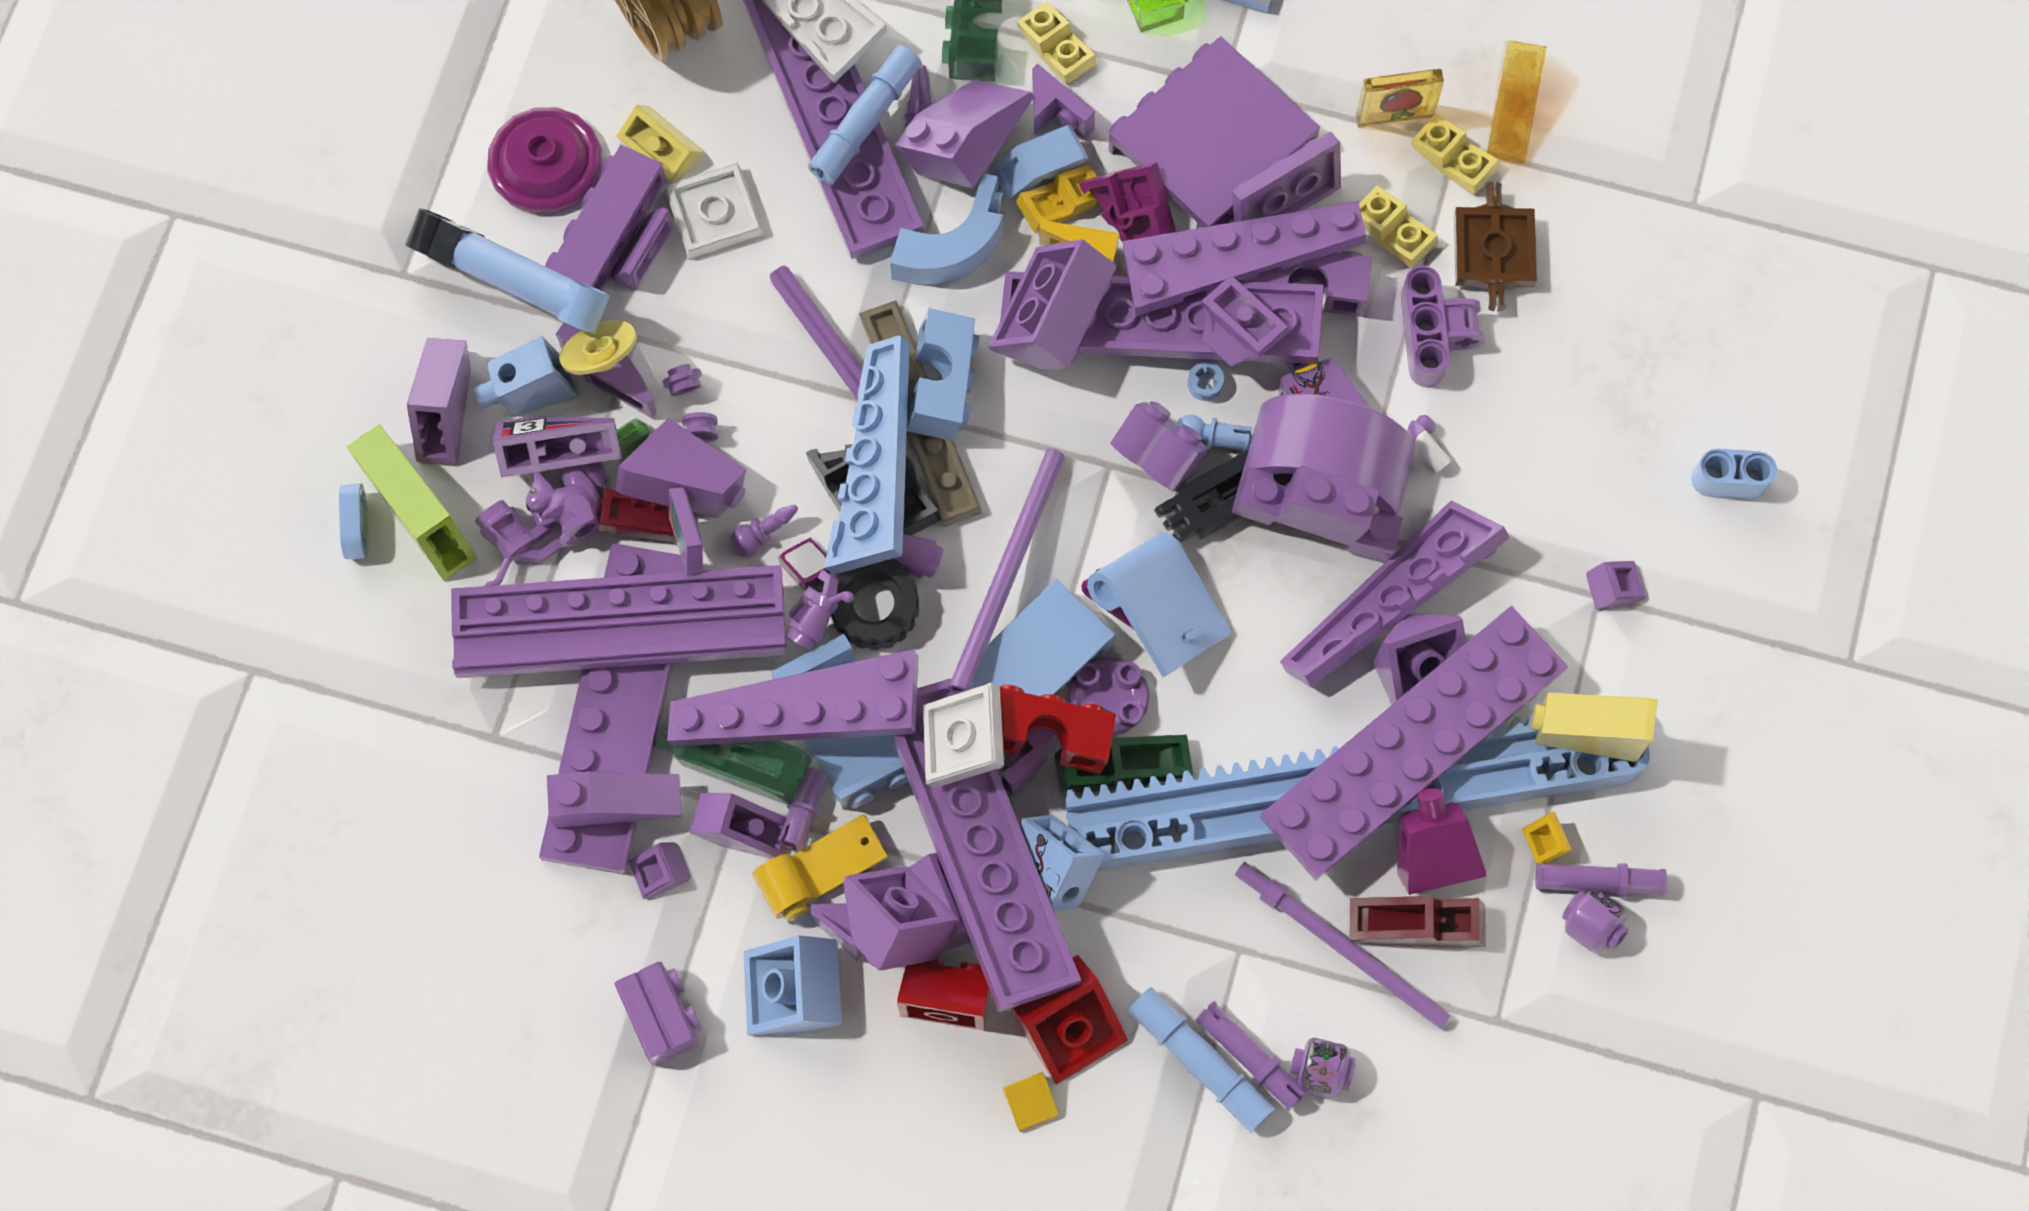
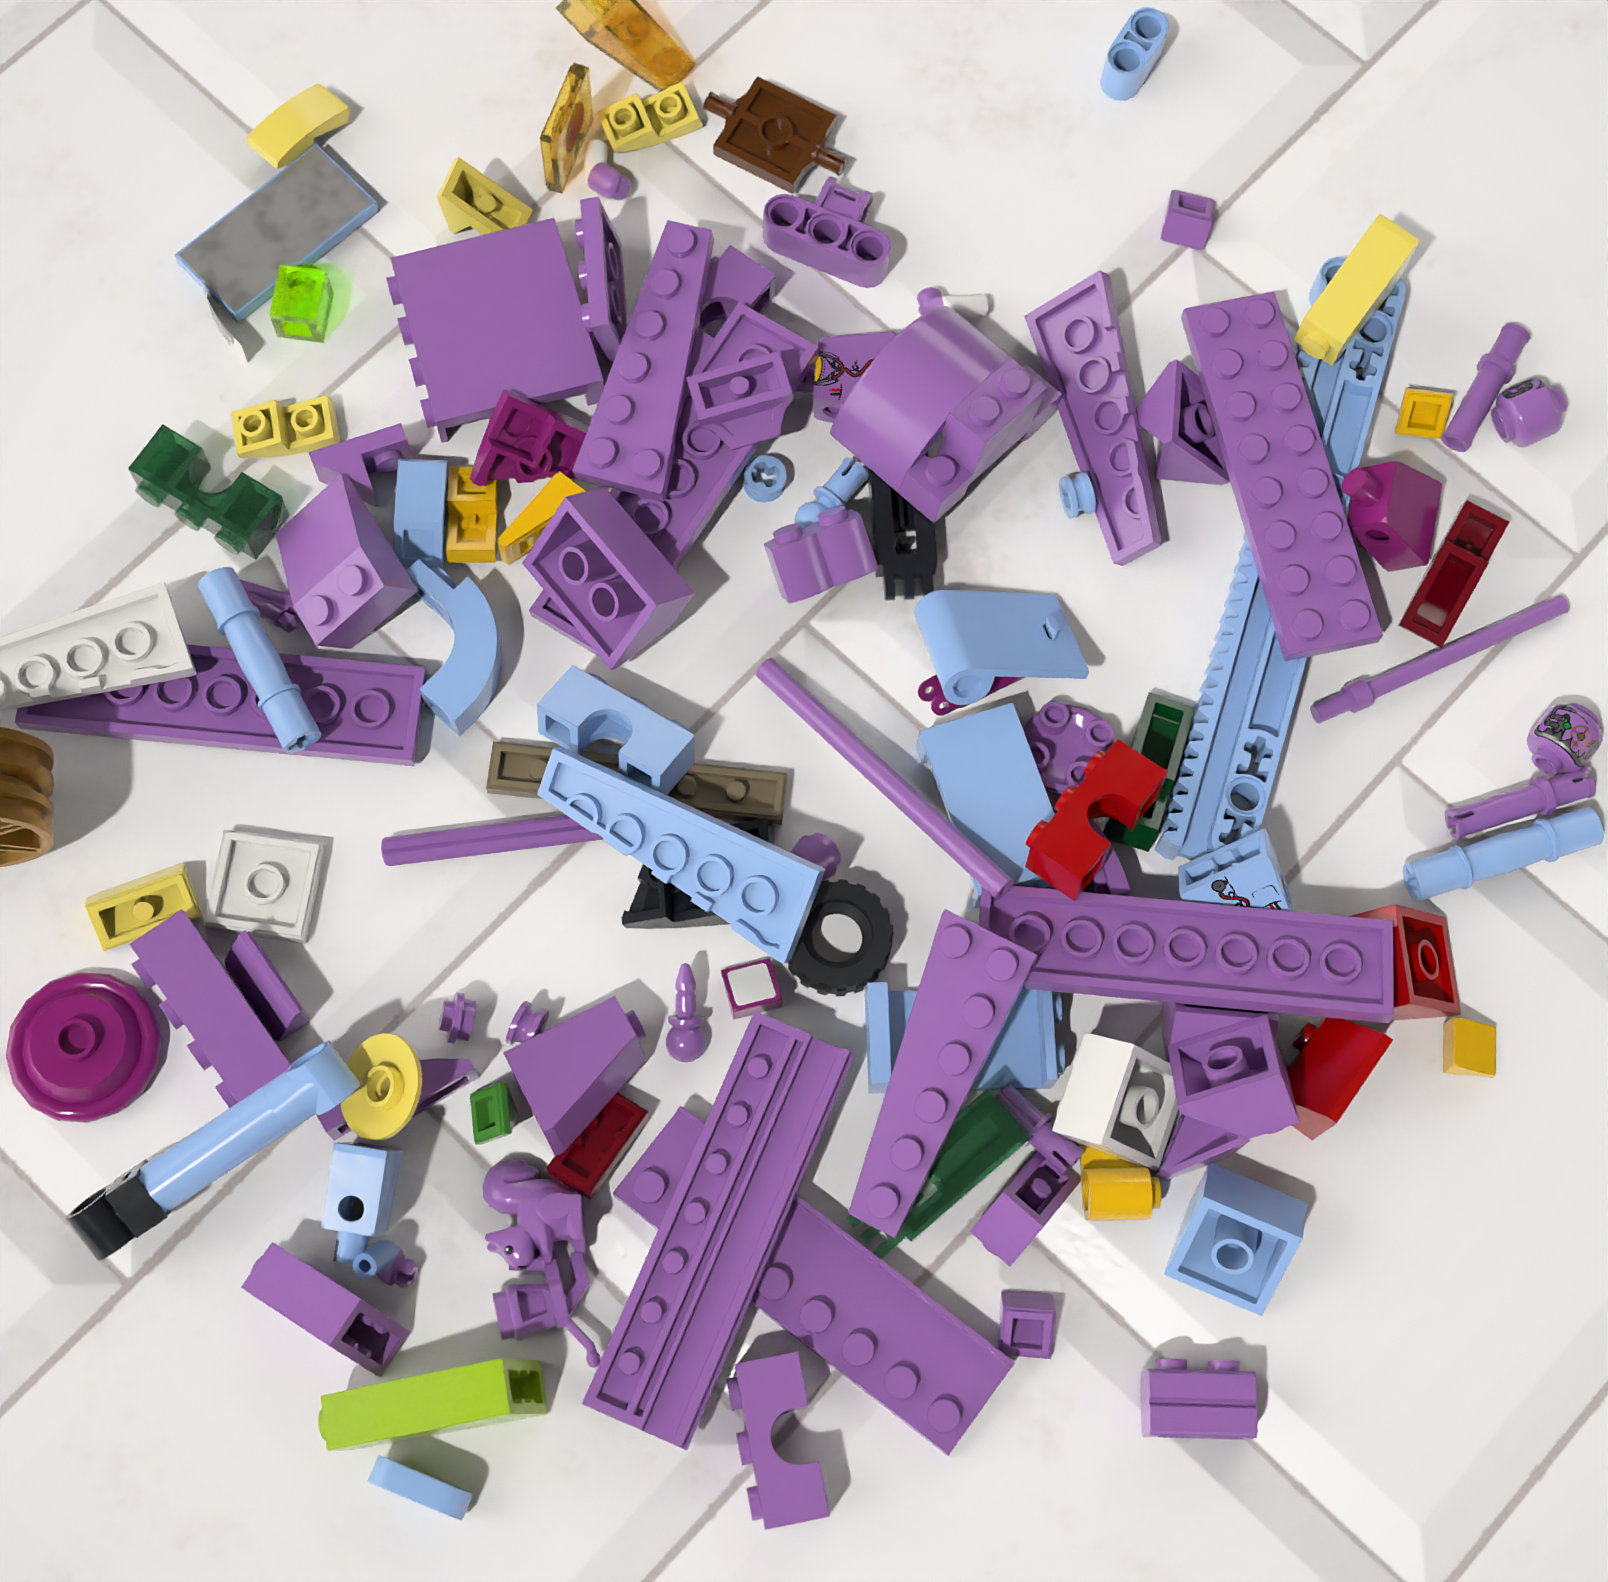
camera: 70 degrees left, 0 degrees up
medium lavender slope [493,416,622,478] -> none
medium lavender slope [547,771,682,828] -> none
medium lavender tile [669,487,703,575] -> none
medium lavender piece [786,570,854,651] -> none
white tile [923,683,1004,788] -> none
light yellow slope [1359,185,1438,269] -> none
none -> arm [352,1240,418,1288]
none -> light yellow slope [437,157,533,235]
none -> medium lavender arm [584,140,630,200]
none -> medium lavender arch [726,1351,830,1530]
none -> white slope [1052,1032,1179,1171]
none -> light blue bush [1059,472,1096,519]

